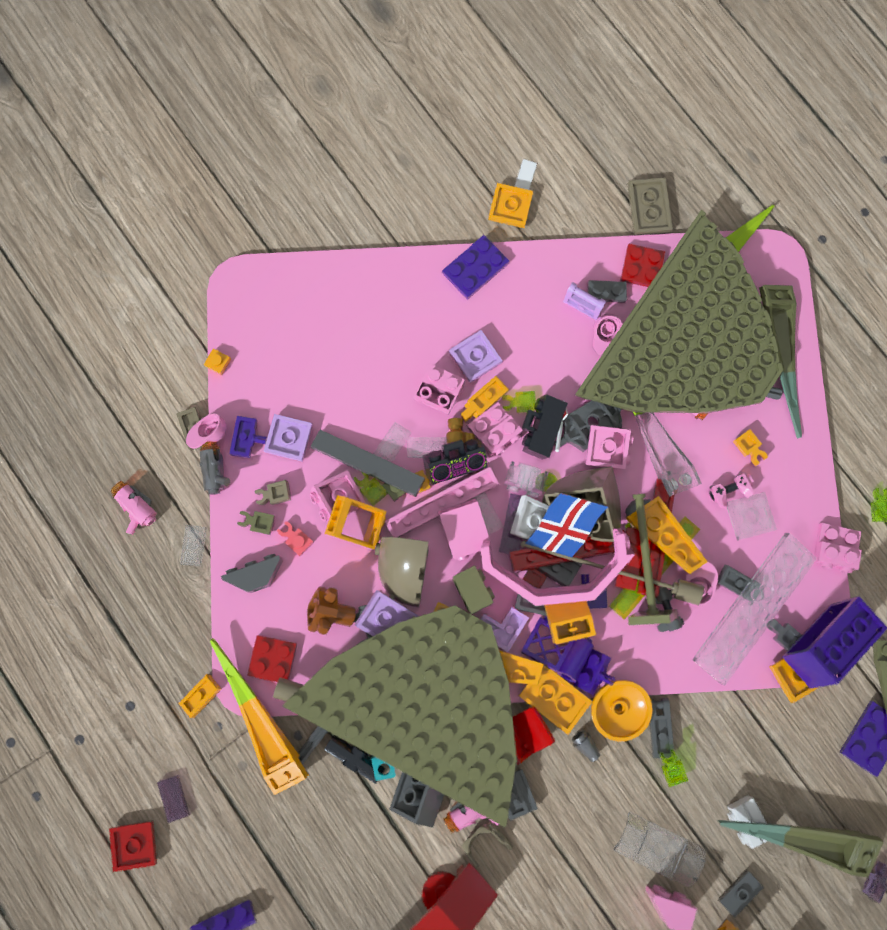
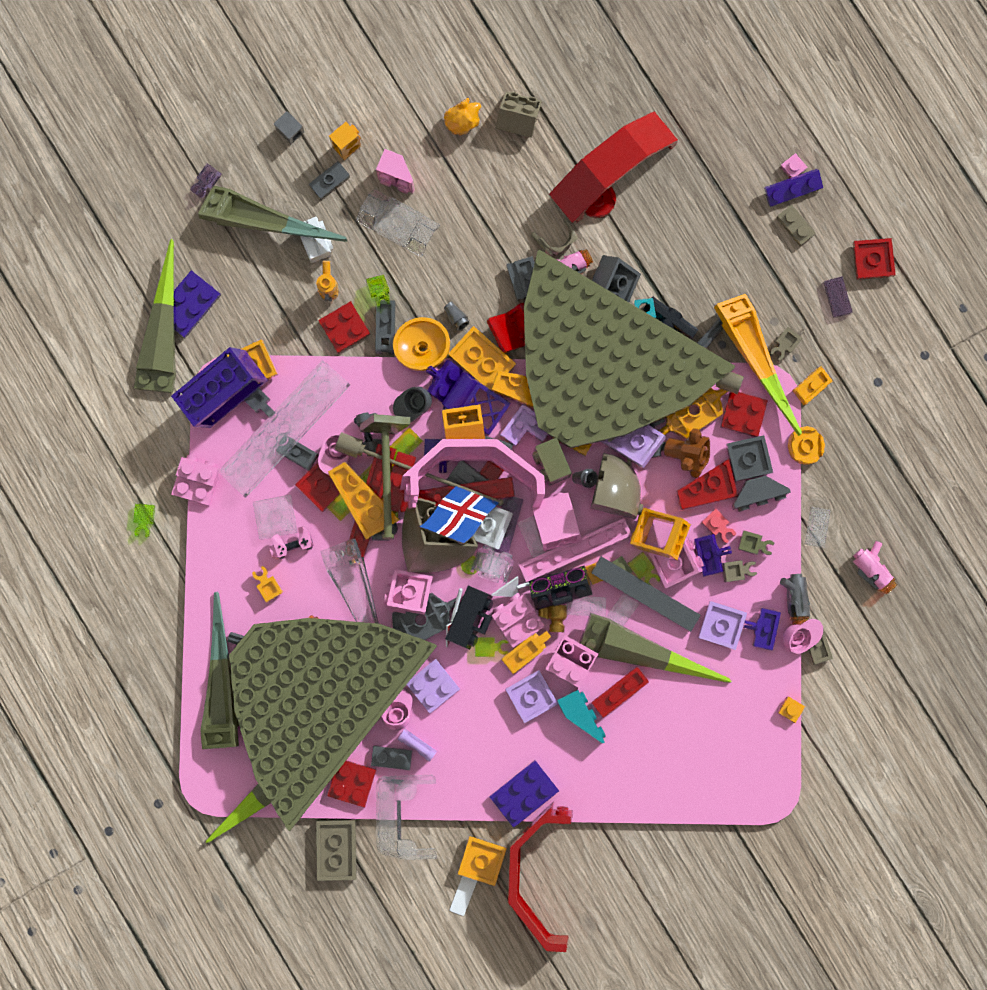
camera: 175 degrees left, 5 degrees up
none -> red plate [295,462,341,512]
none -> light orange piece [316,261,339,301]
none -> red plate [318,301,370,353]
none -> clear windscreen [375,775,437,860]
none -> dark grey cap [393,387,432,423]
none -> lavender plate [407,659,460,713]
none -> white piece [491,575,548,597]
none -> red panel [508,801,573,952]
none -> teal slope [557,690,606,744]
none -> flat silver cone [572,469,598,488]
none -> olive plate [580,613,731,683]
none -> red plate [591,667,649,718]
none -> light orange plate [658,388,729,439]
none -> red wing [676,459,738,510]
none -> dark purple plate [694,534,732,577]
none -> dark grey plate [726,435,773,482]
none -> dark tan plate [769,327,803,362]
none -> dark tan plate [776,205,816,246]
none -> light orange tile [788,426,825,465]

